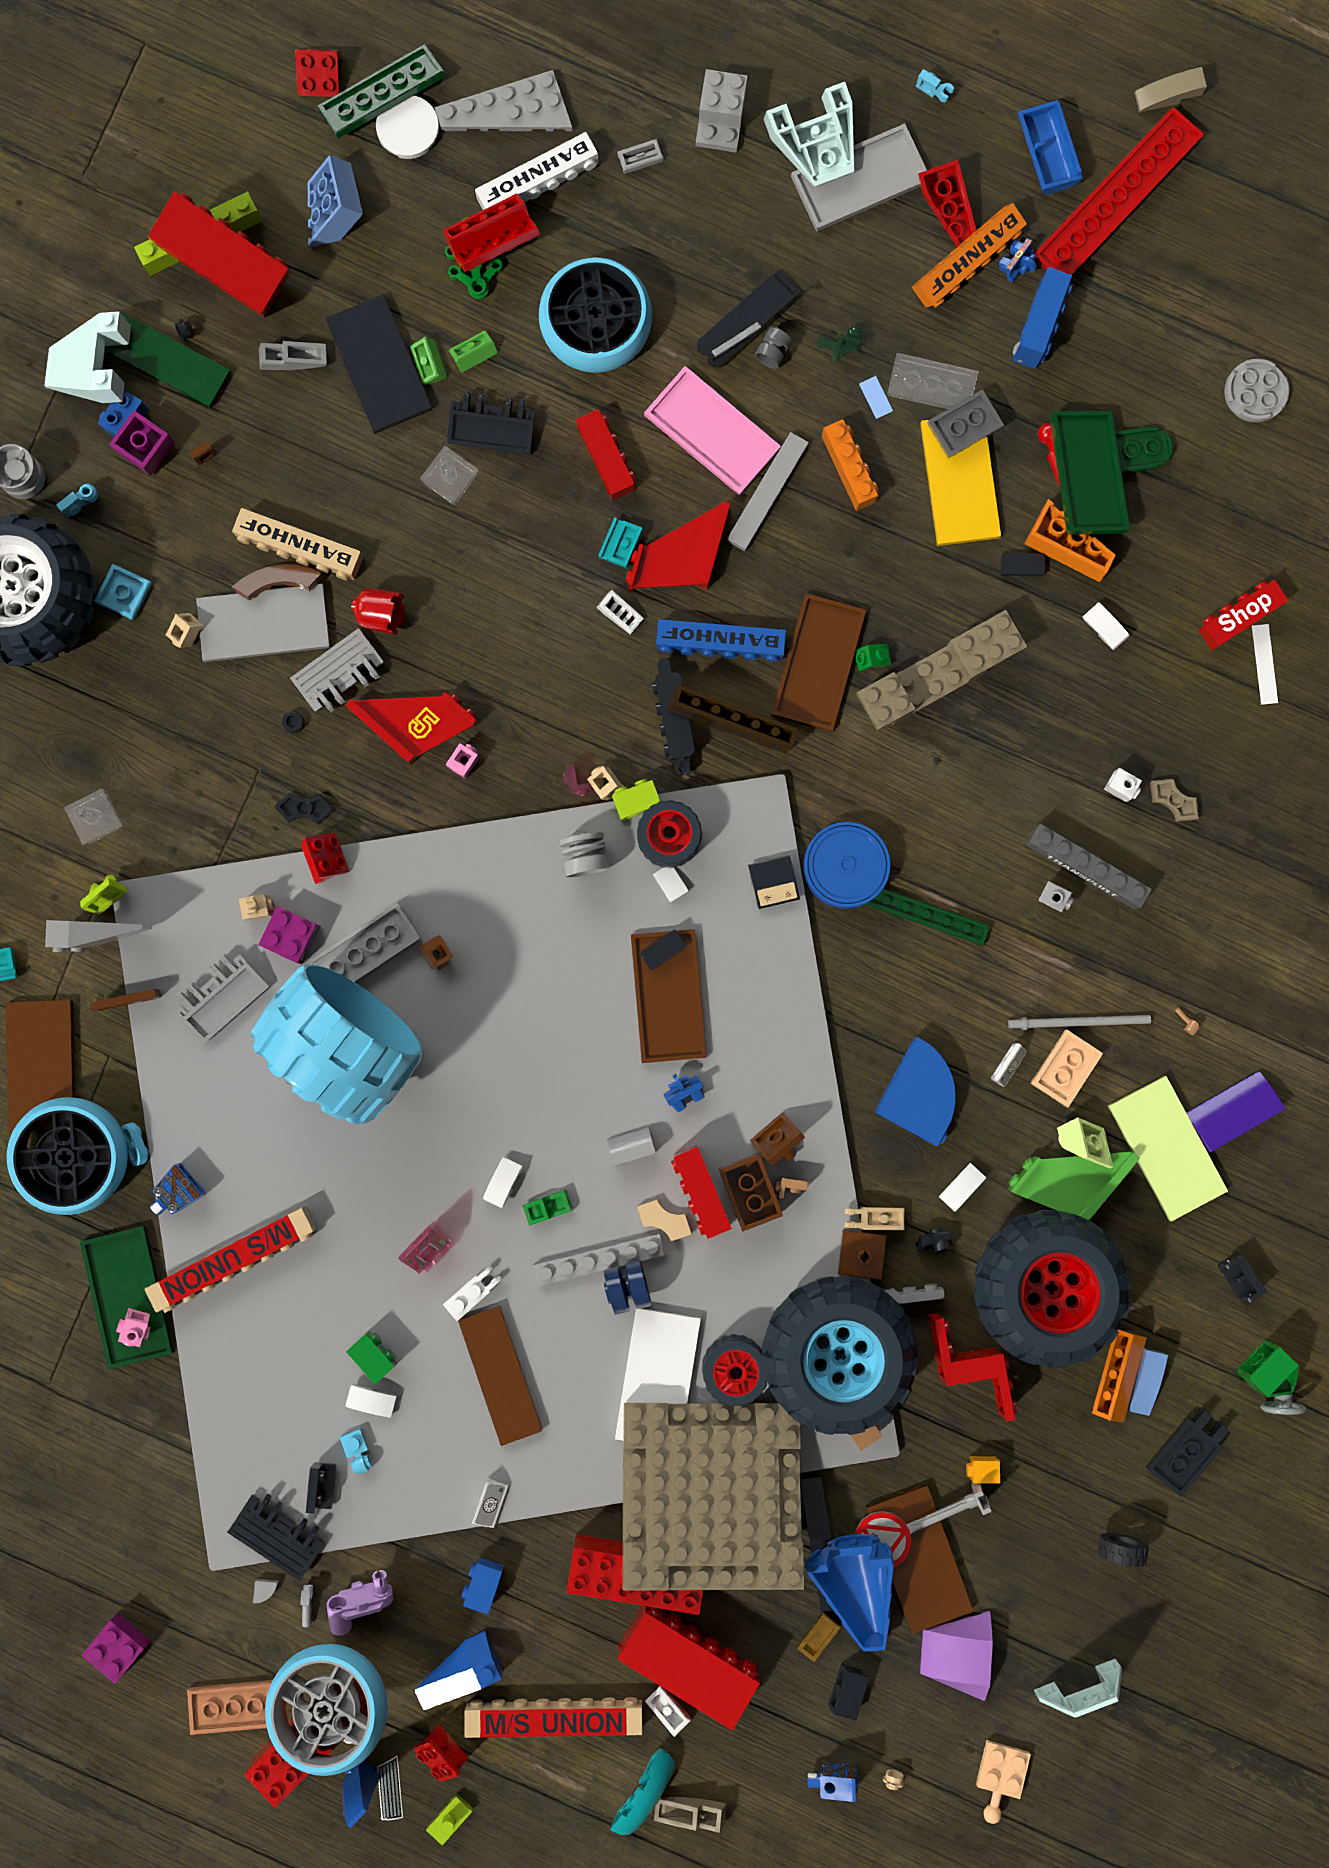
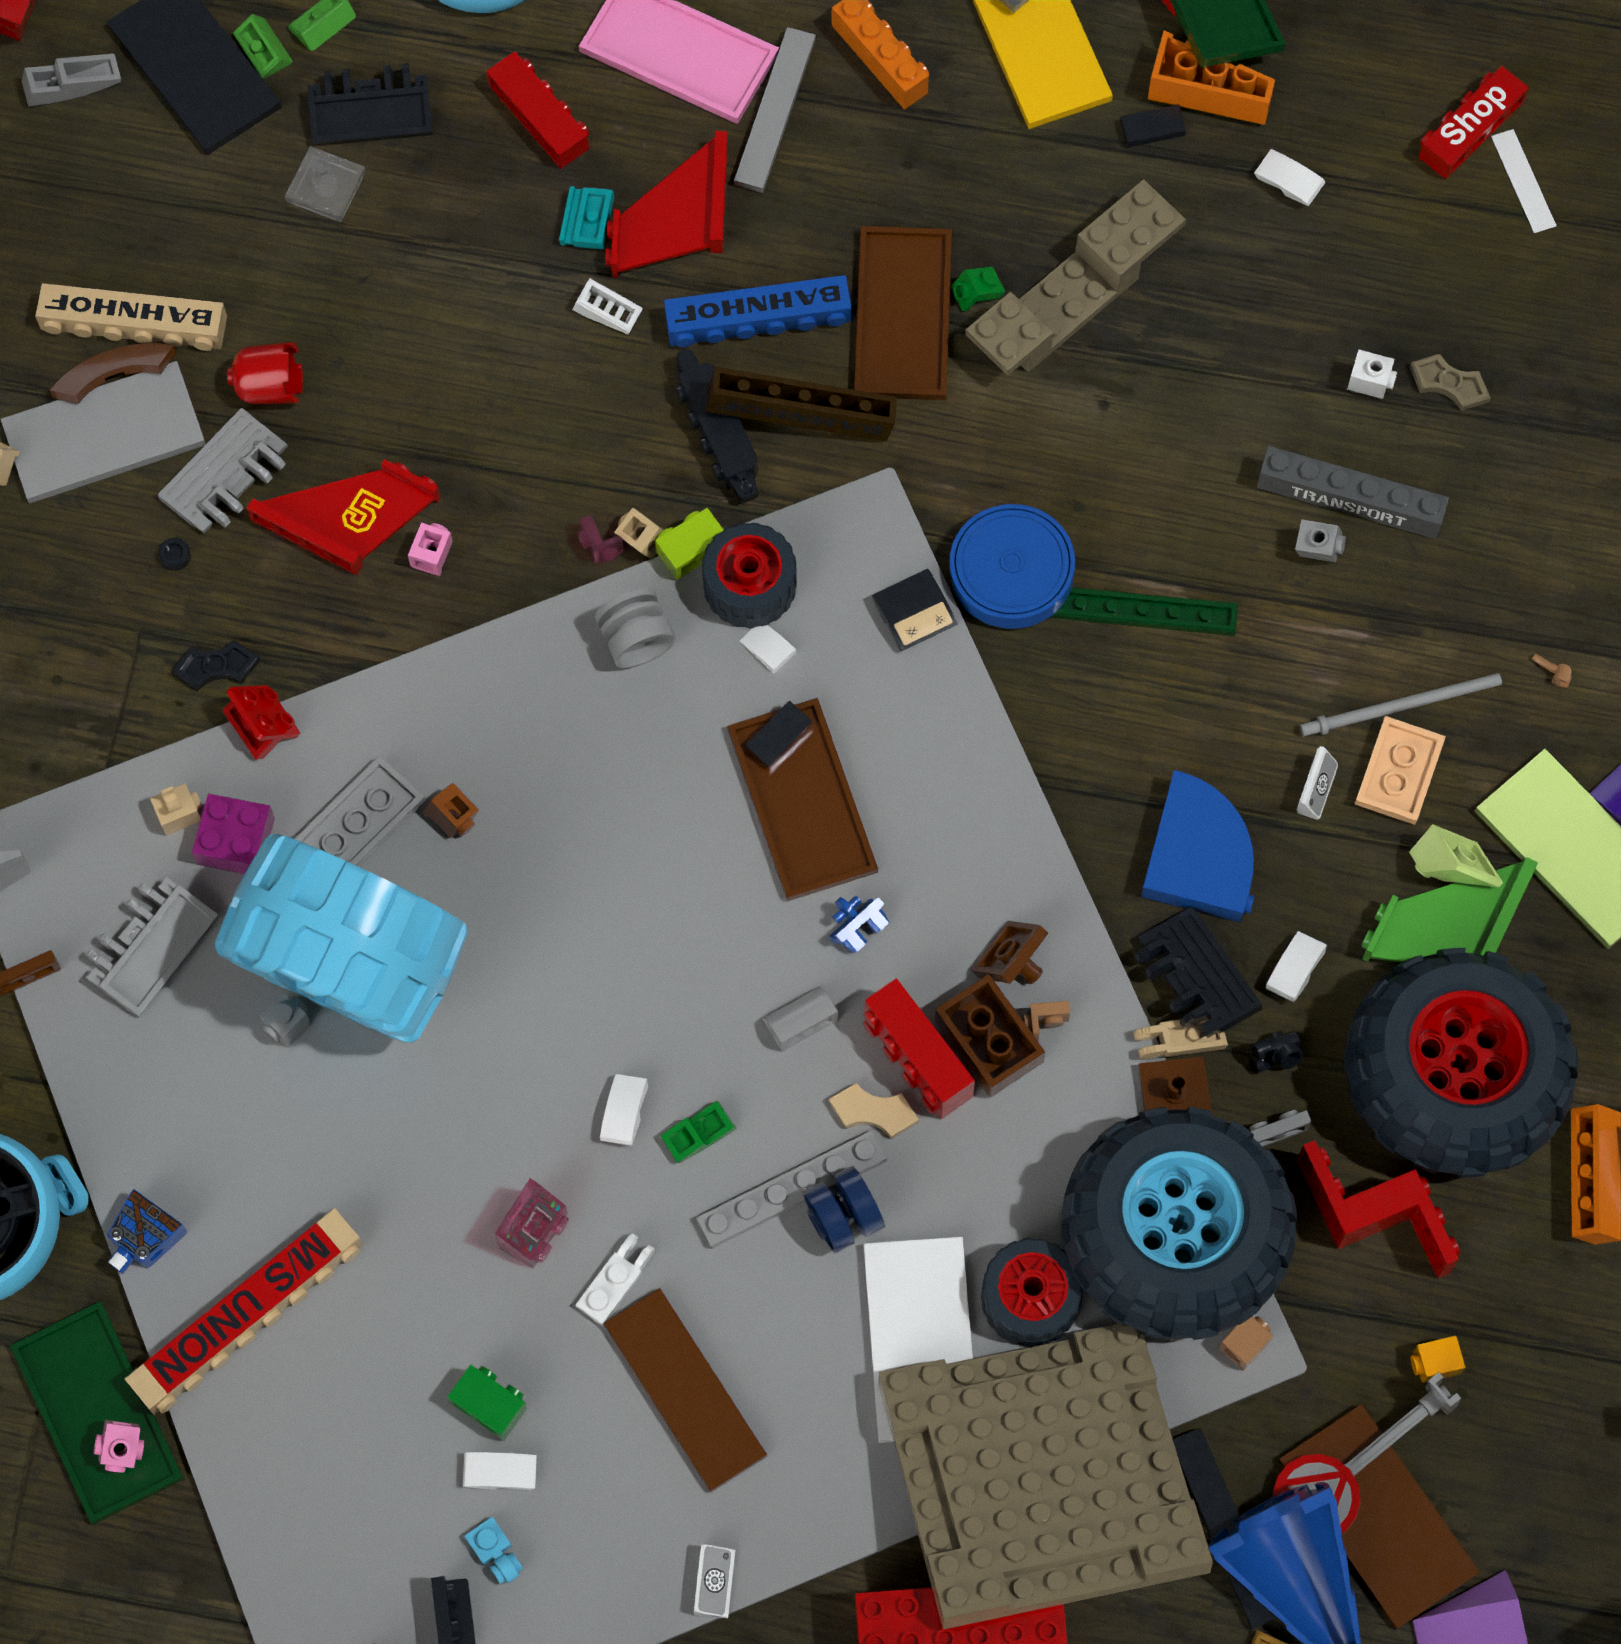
camera: 10 degrees left, 15 degrees down
none -> black hinge [1134,907,1262,1038]

